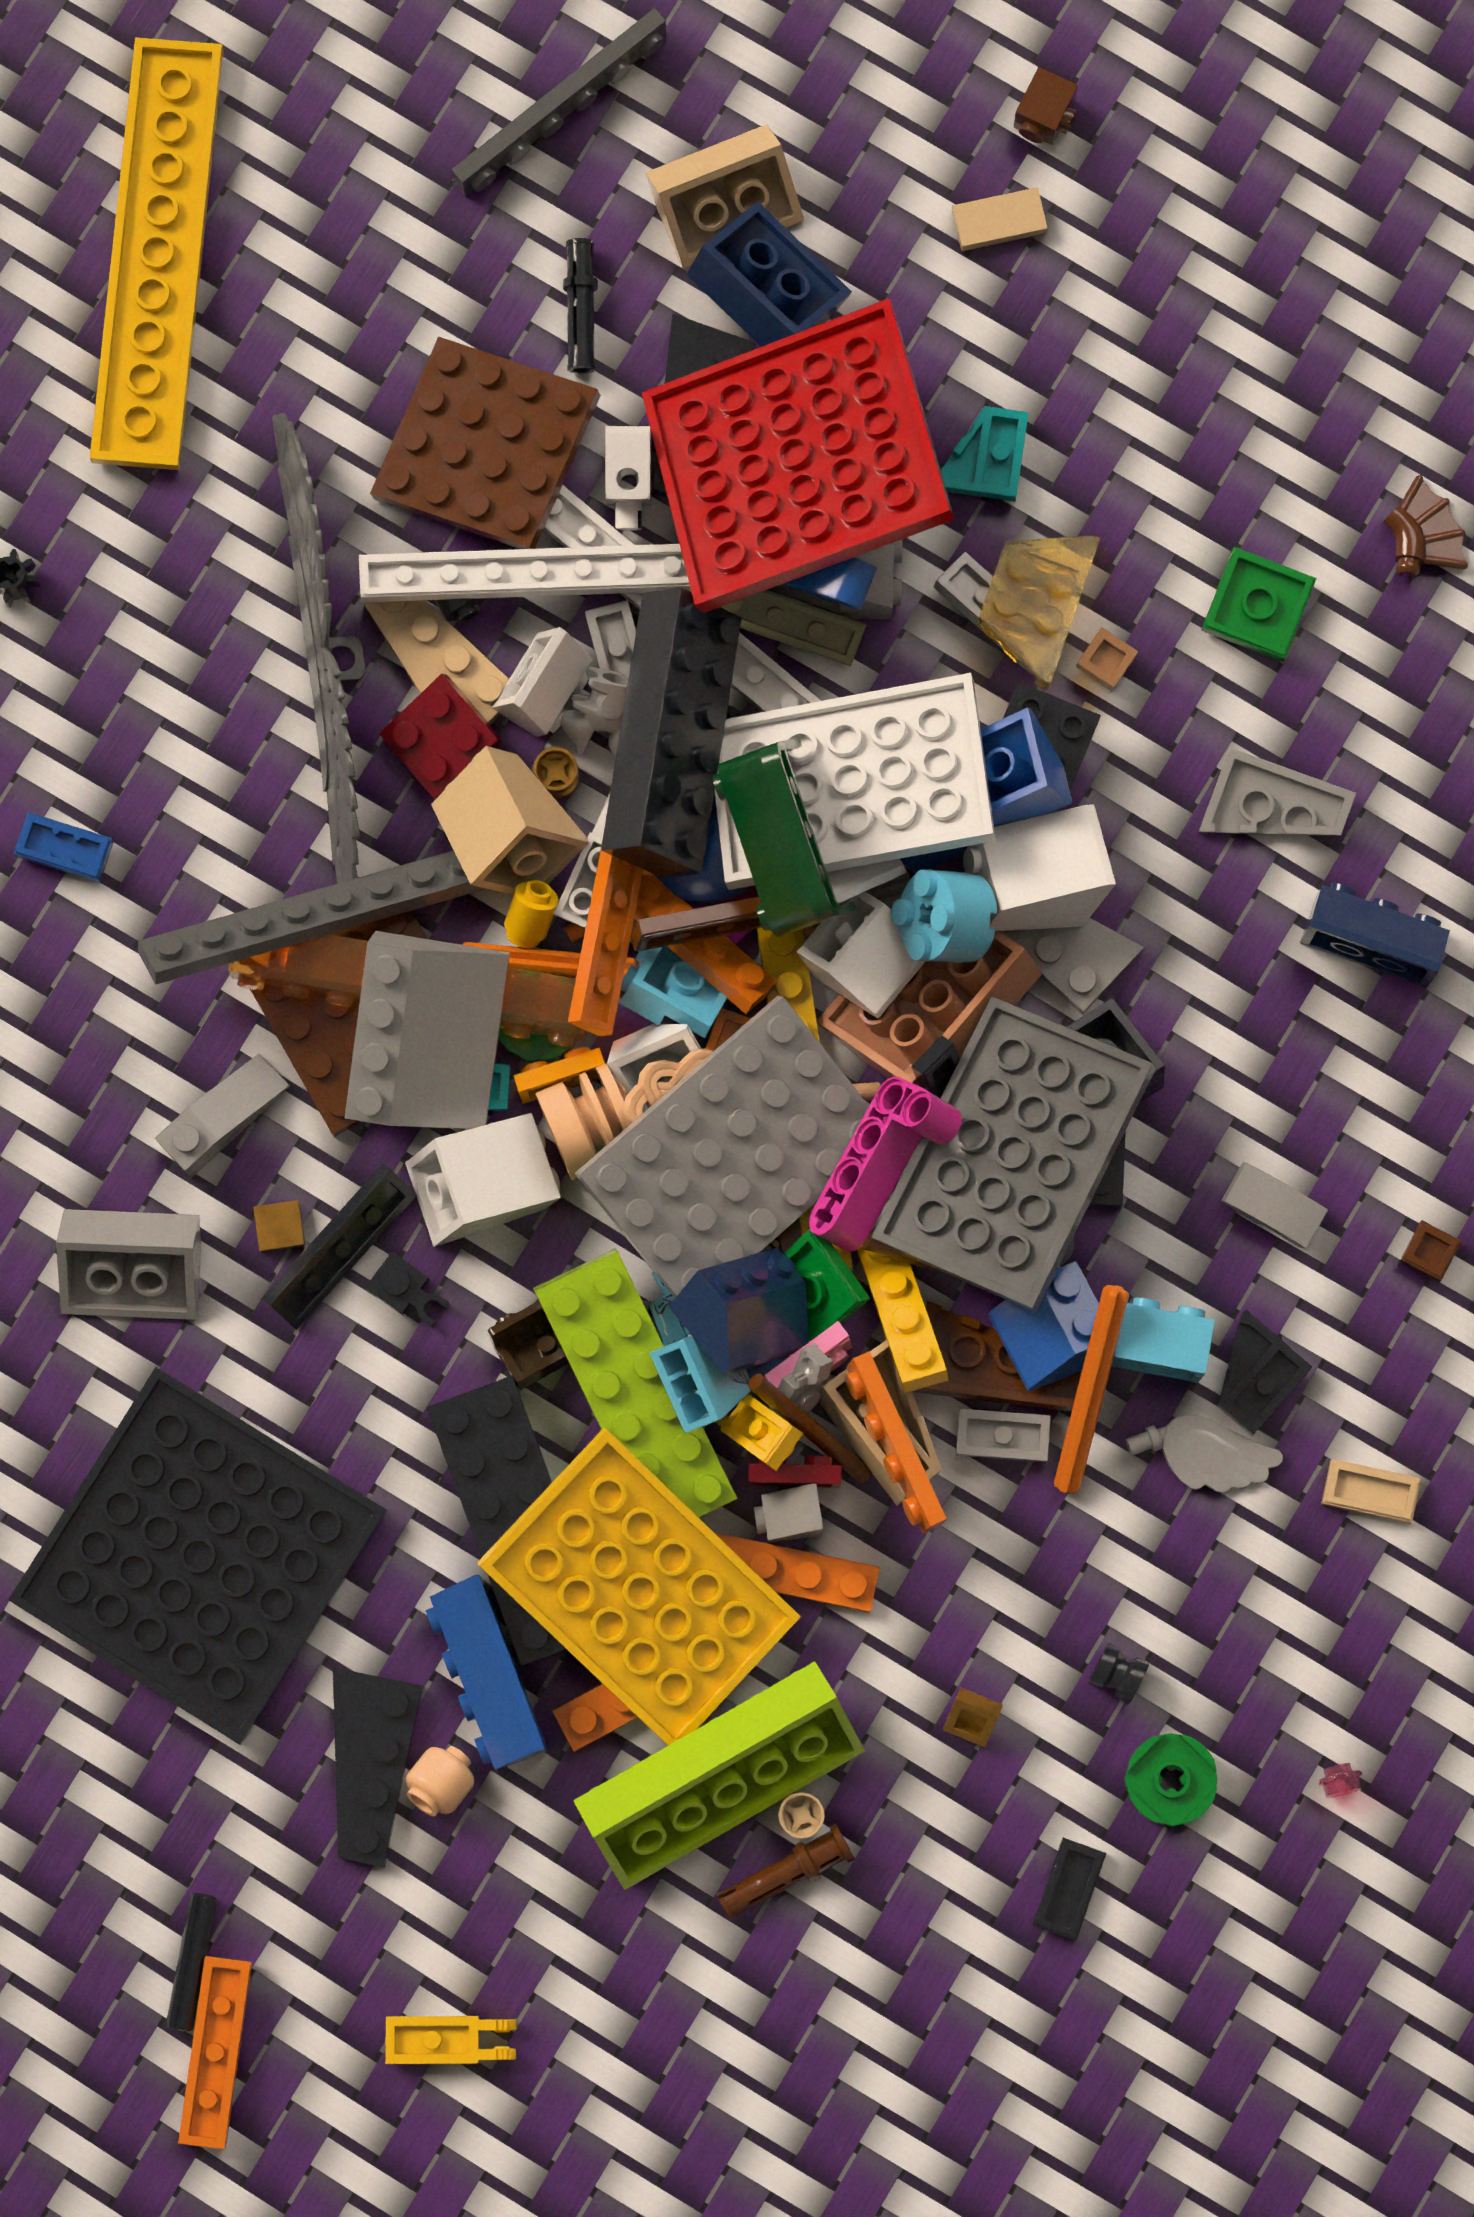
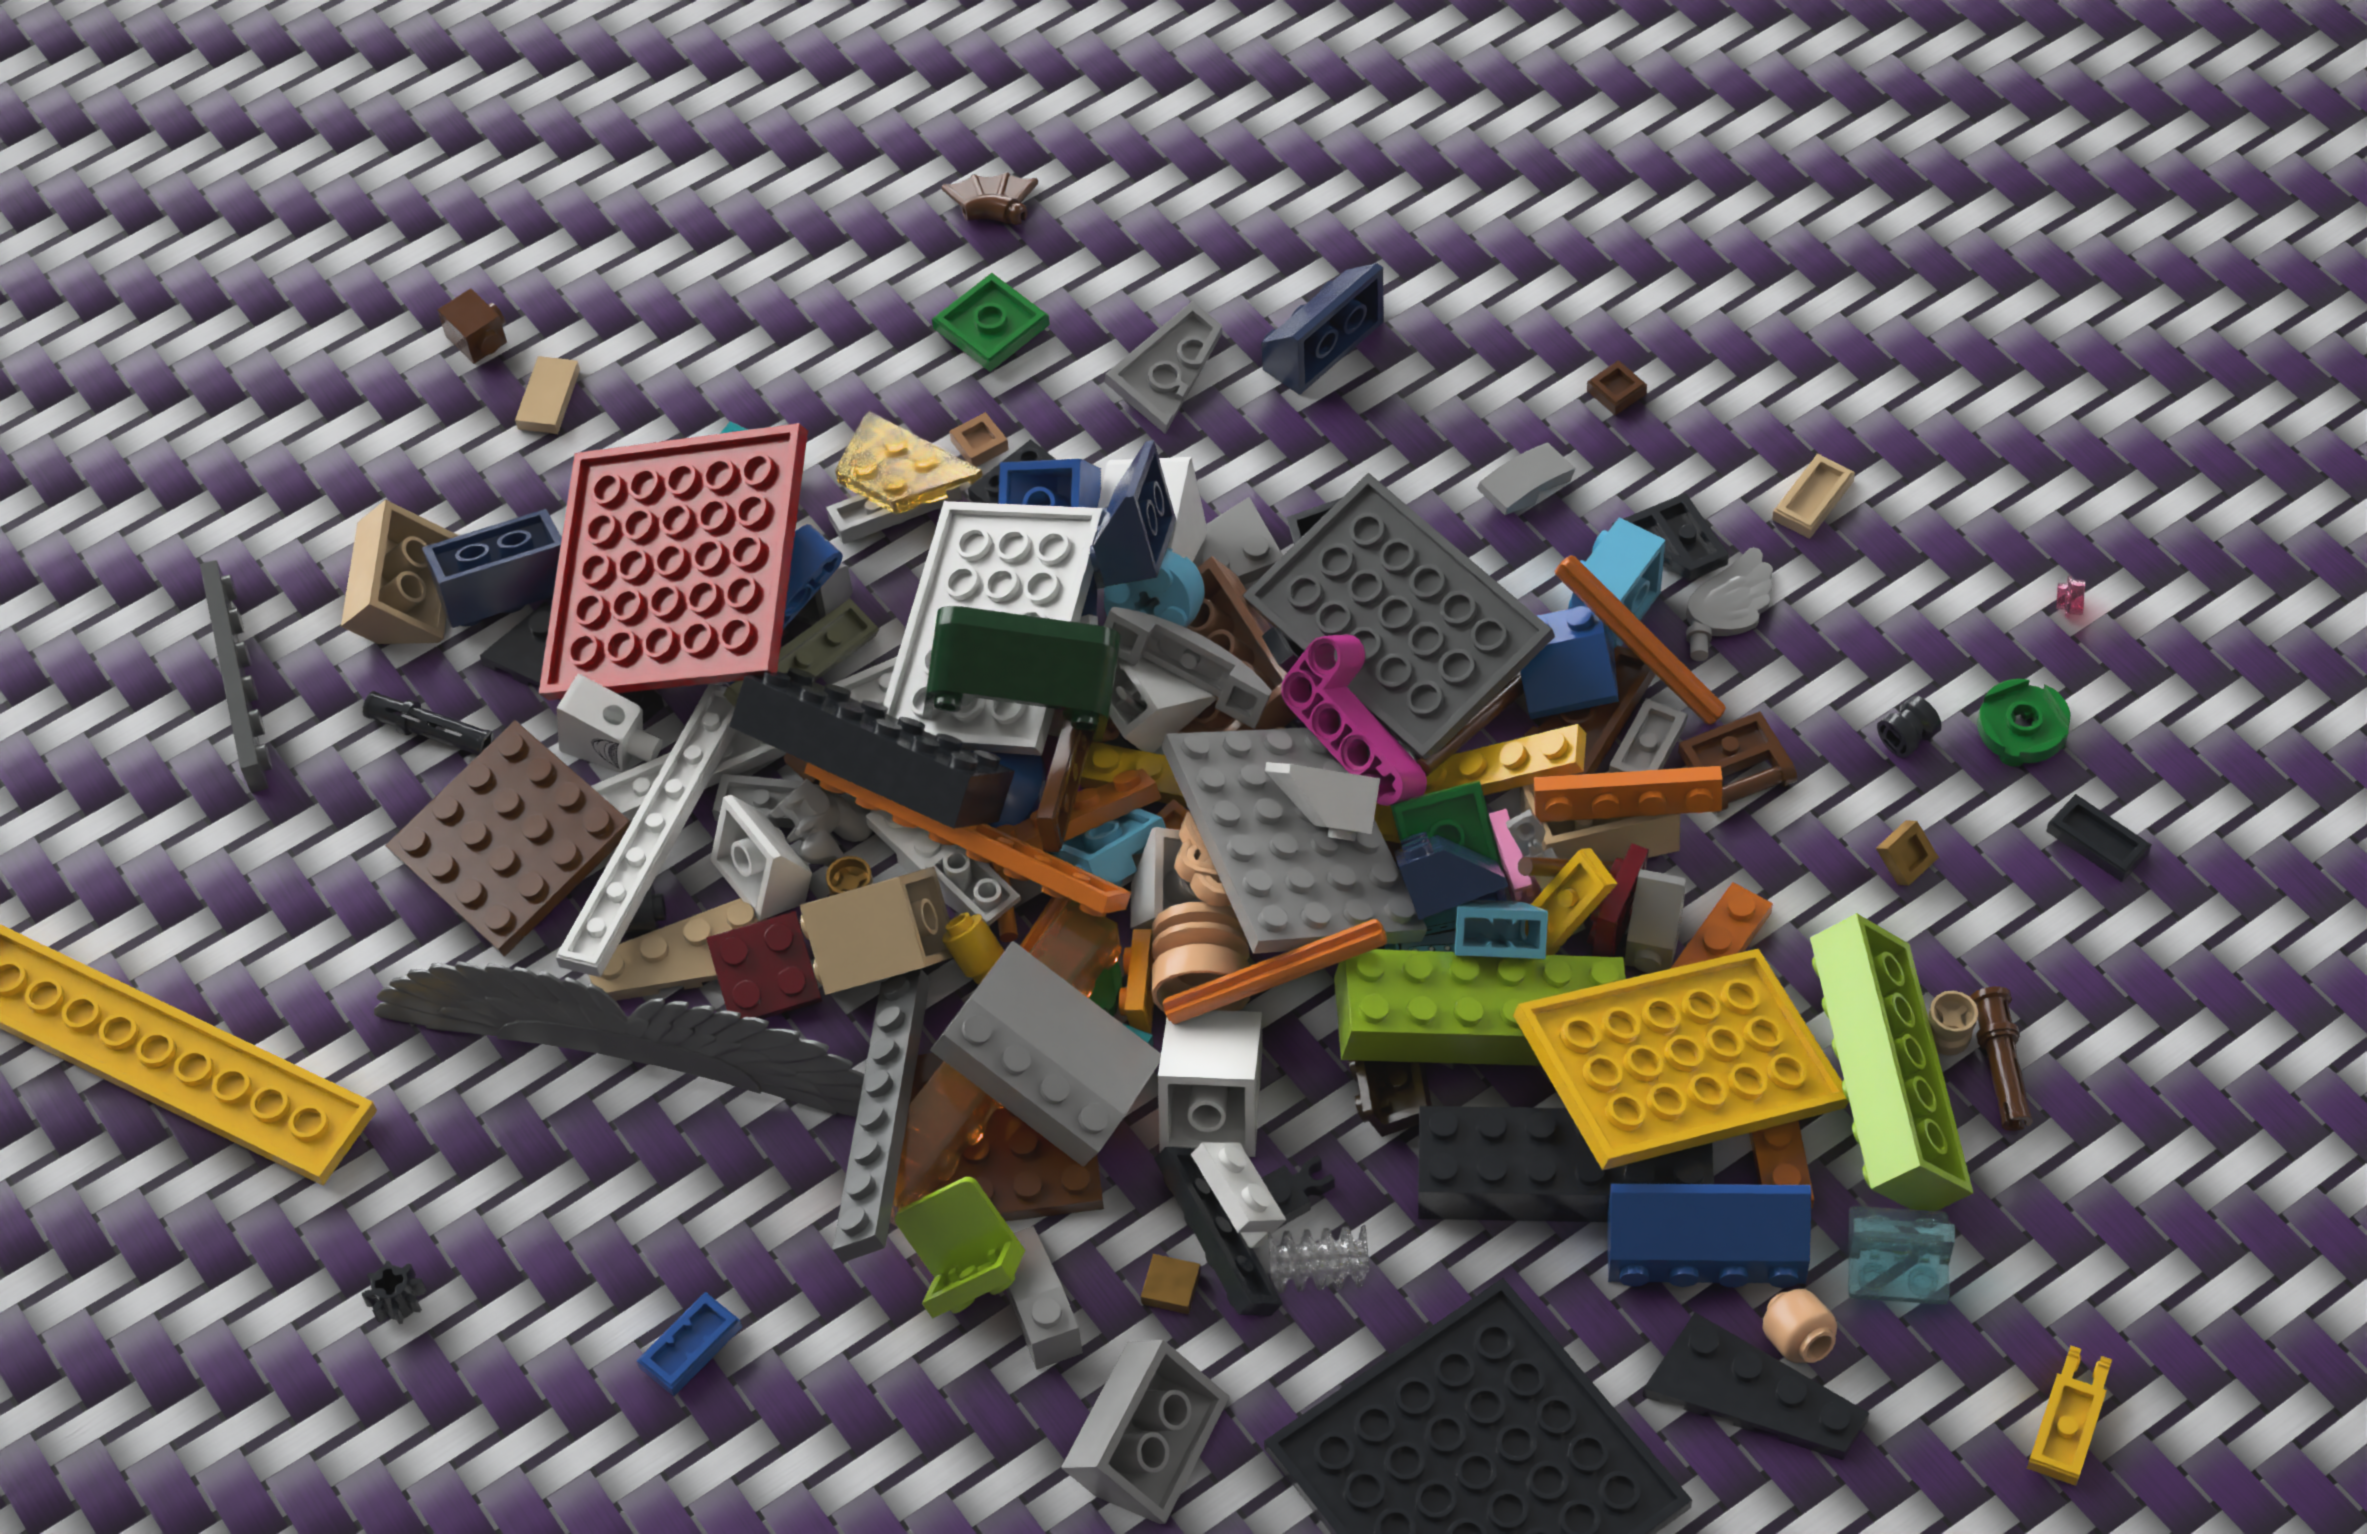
camera: 65 degrees left, 25 degrees down
none -> lime bracket [895,1177,1026,1319]
none -> dark blue slope [1090,440,1176,587]
none -> light grey slope [1104,607,1272,729]
none -> orange axle [1163,919,1387,1024]
none -> white bracket [1191,1142,1286,1248]
none -> white slope [1265,762,1380,841]
none -> clear piece [1268,1225,1369,1294]
none -> reddish brown plate [1678,711,1798,814]
none -> clear light blue bracket [1848,1206,1955,1305]

